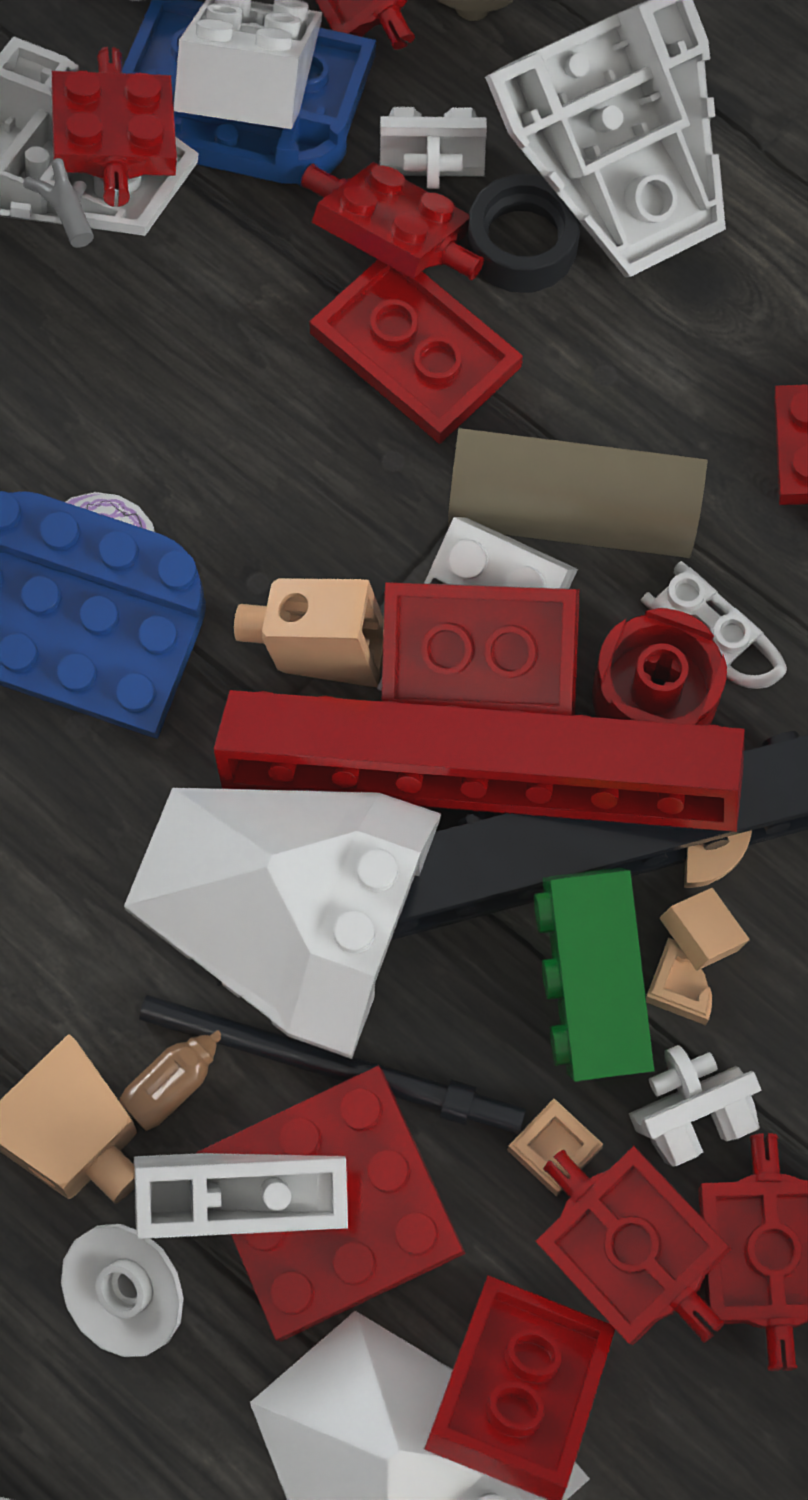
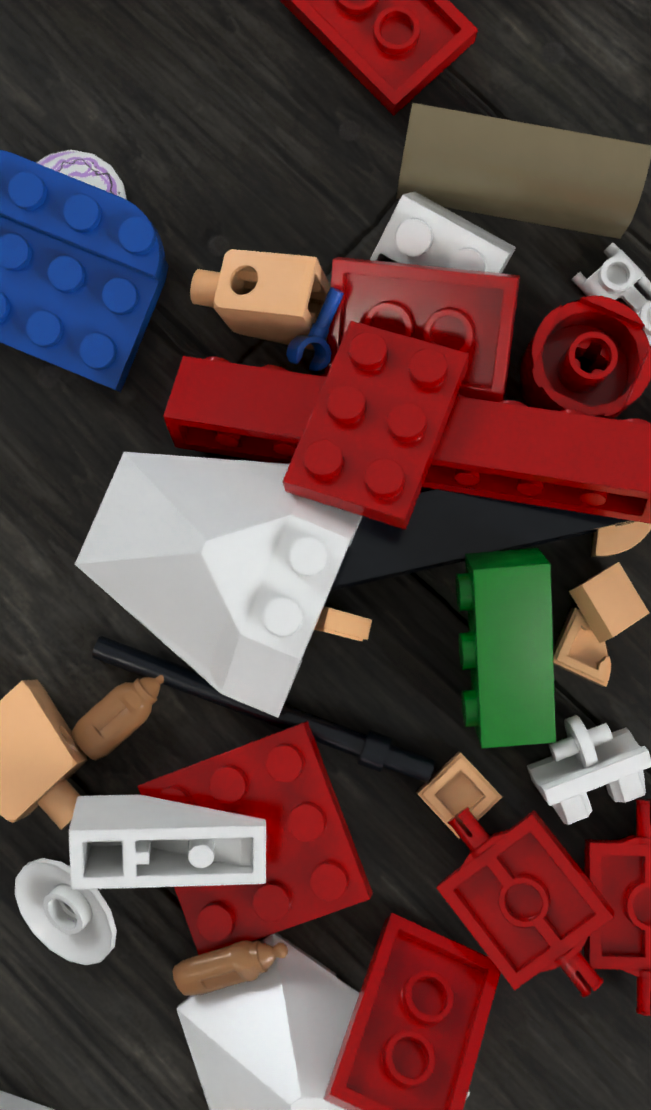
camera: 10 degrees right, 15 degrees up
none -> medium nougat piece [172,940,288,996]
none -> red plate [282,320,469,529]
none -> blue hand [287,287,344,371]
none -> light nougat tile [314,607,372,642]

